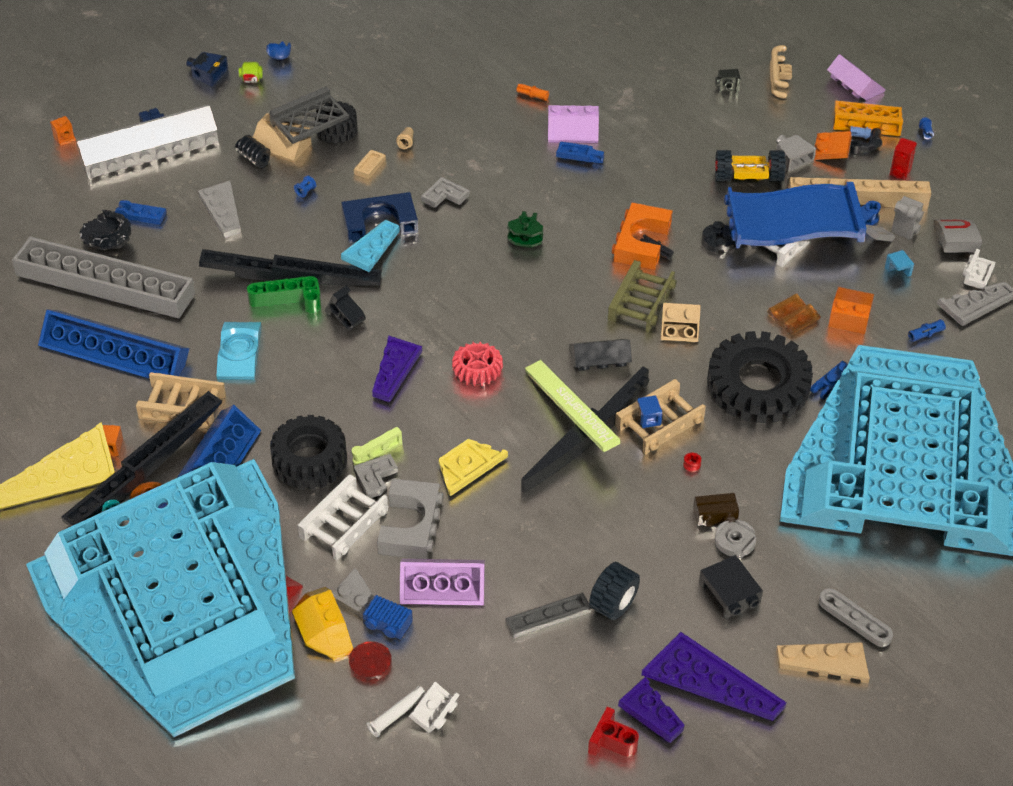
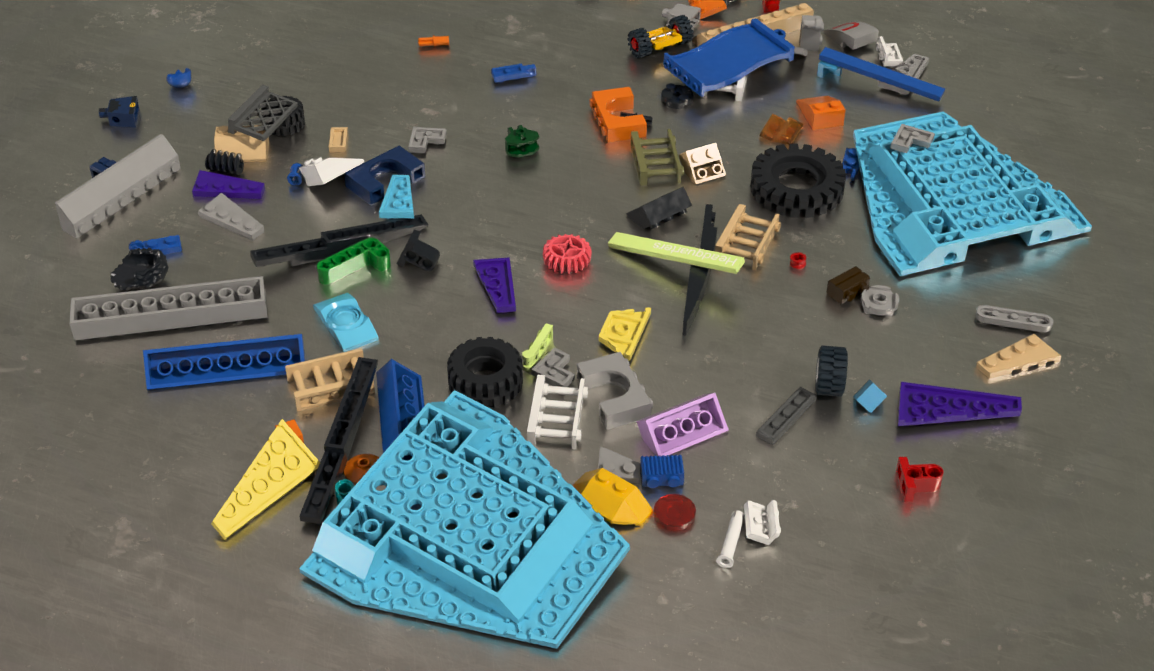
camera: 30 degrees left, 5 degrees down
orange brick [50,116,76,146] -> none
lime head [239,62,263,83] -> none
tan cone [396,127,414,149] -> none
lavender slope [548,105,599,143] -> none
dark purple wing [618,677,685,743] -> none
blue panel [638,395,662,428] -> none
black panel [699,555,763,618] -> none
blue pin [908,319,946,342] -> none
none -> dark purple wing [192,170,265,199]
none -> white slope [299,157,364,186]
none -> blue tile [819,47,945,102]
none -> dark azure panel [853,379,887,413]
none -> light grey plate [890,124,935,153]

